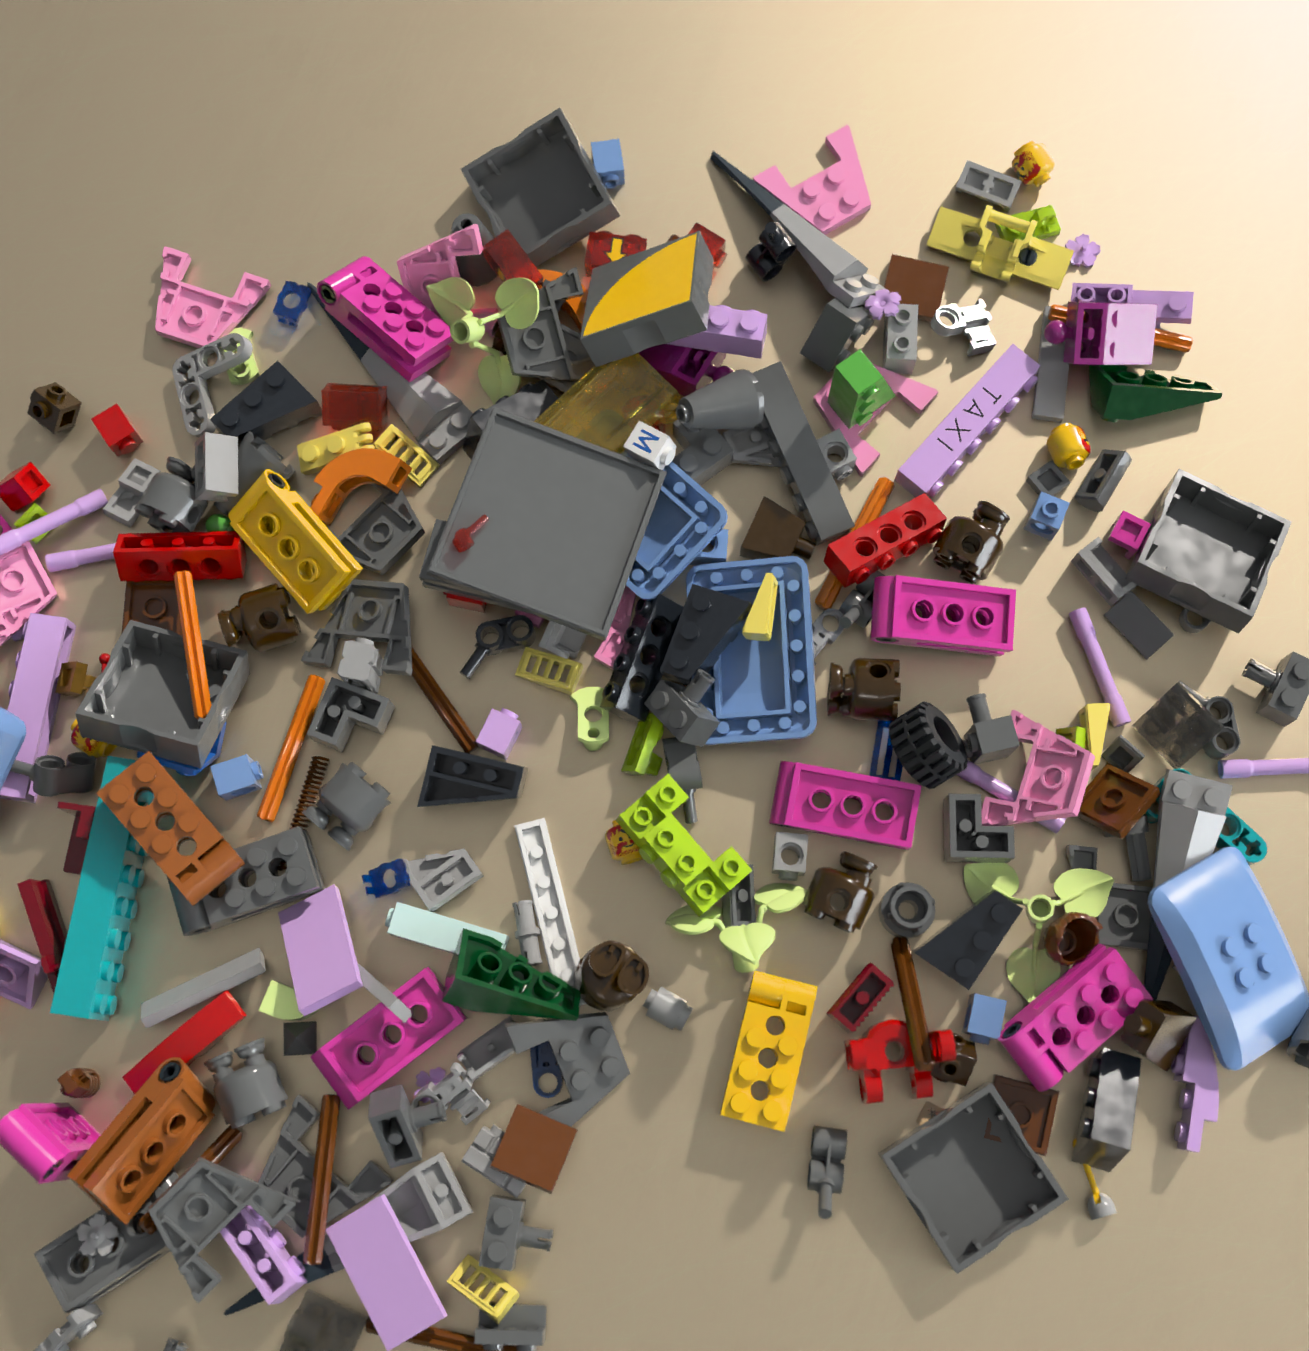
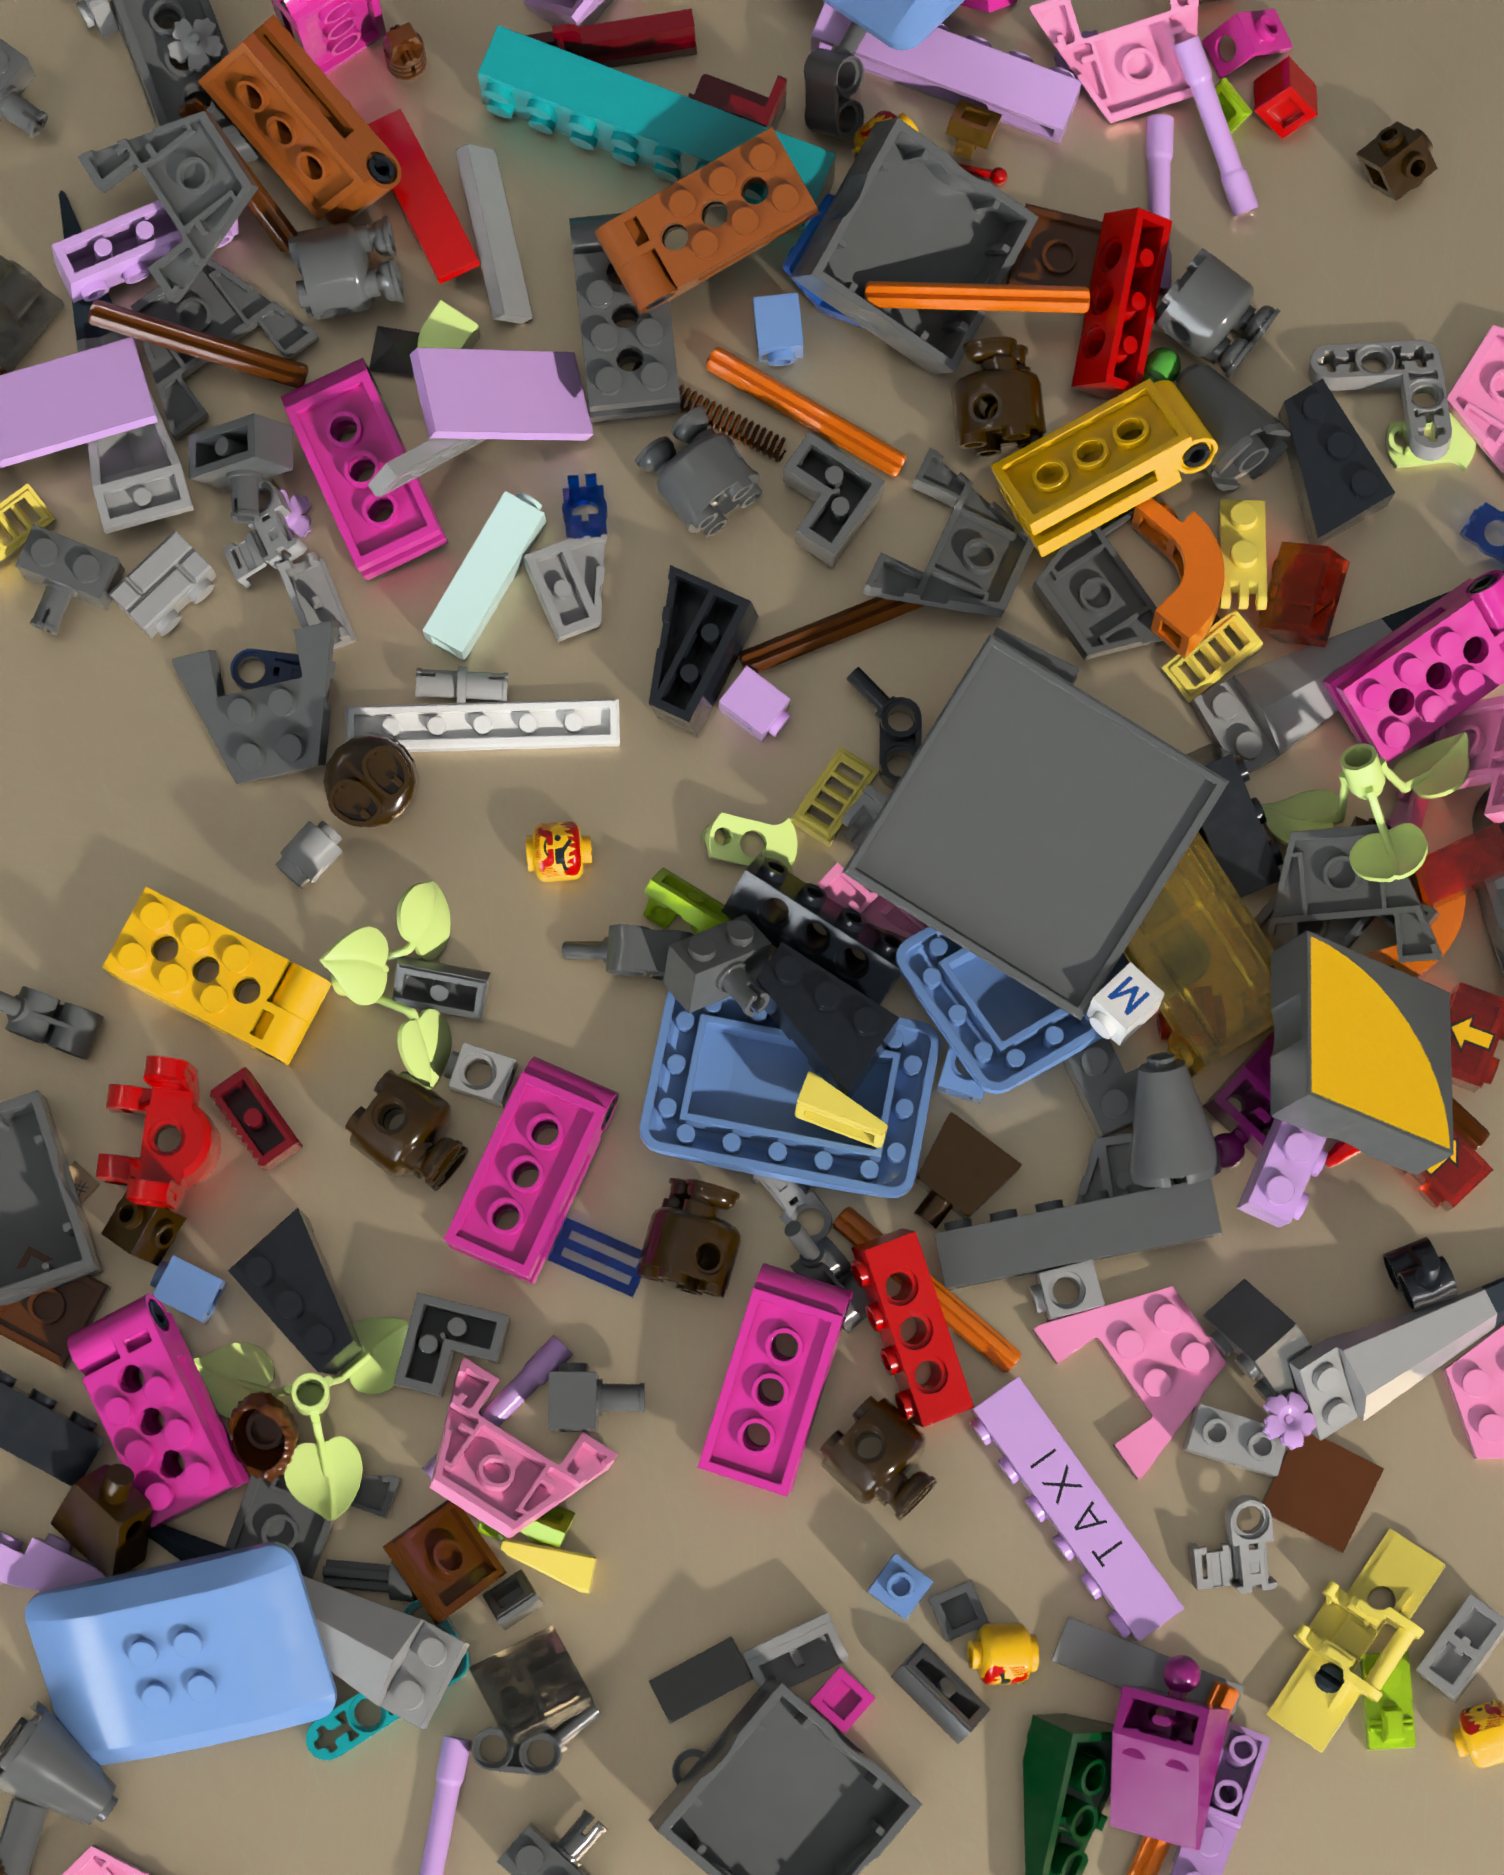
camera: 100 degrees right, 5 degrees up
red brick [91,403,144,457] -> none
light grey slope [103,458,161,528] -> none
hinge [195,432,239,502] -> none
light grey brick [337,637,383,694] -> none
dark green wedge [442,928,581,1021] -> none
clear red hand [453,514,489,553] -> none
reddish brown tile [490,1104,577,1194] -> none
lime bracket [616,773,752,917] -> none
bright green wedge [827,349,896,429] -> none
dark grey piece [879,882,935,939] -> none
black tyre [889,702,968,789] -> none
reddish brown axle [891,936,935,1072] -> none
lavender plant [1065,233,1101,268] -> none
lavender piece [1069,607,1131,728] -> none

